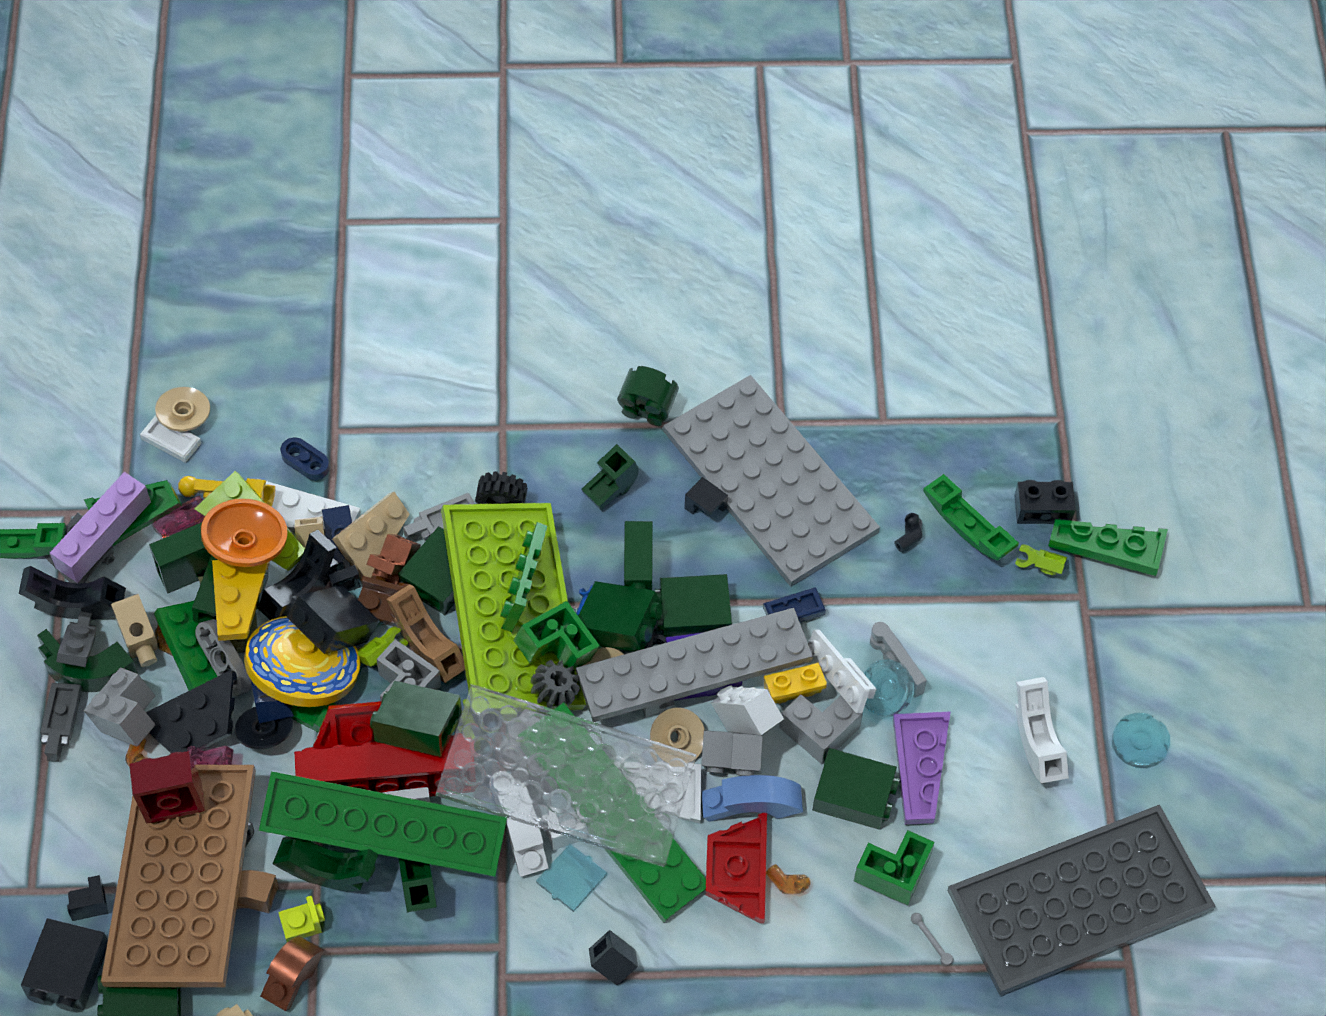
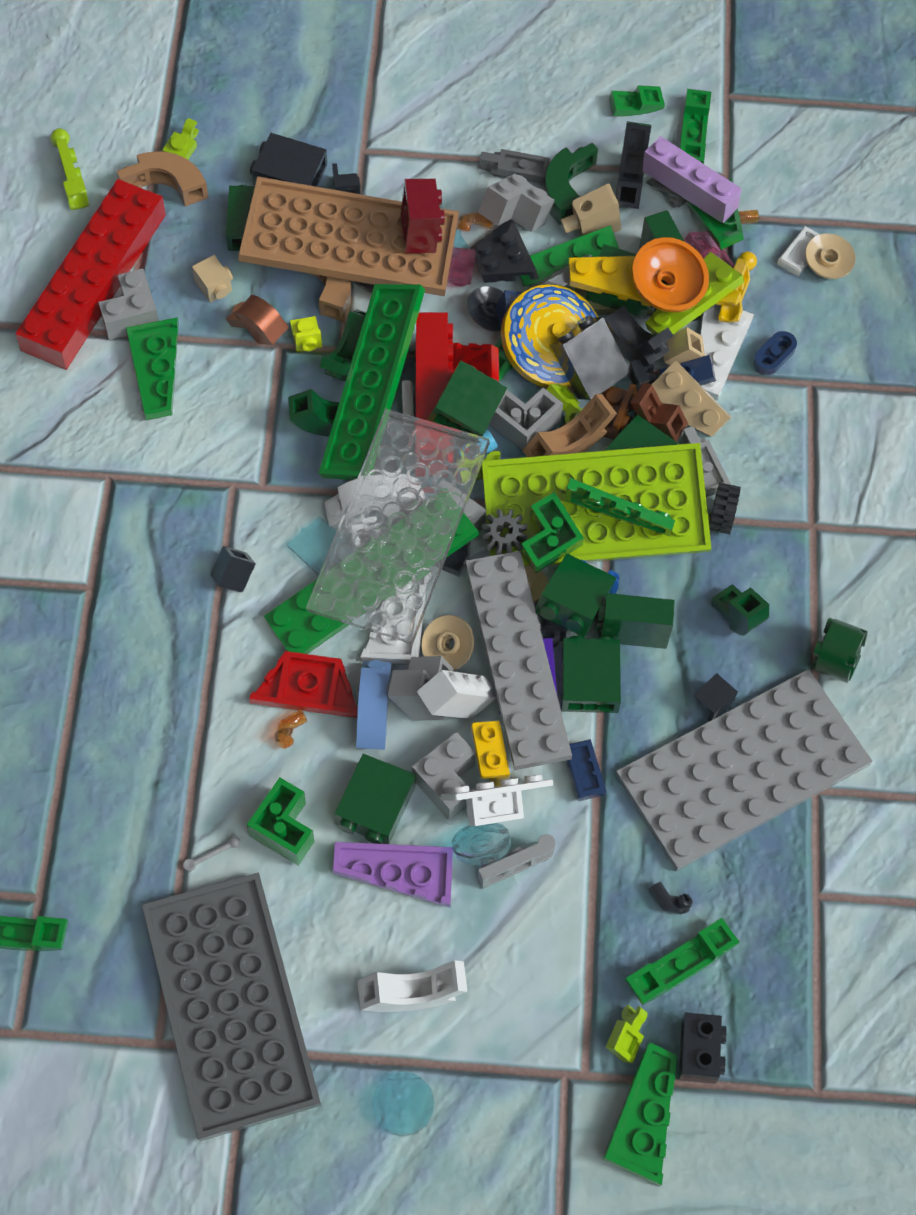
camera: 95 degrees right, 5 degrees up
dark grey hinge [56,612,96,667] -> none

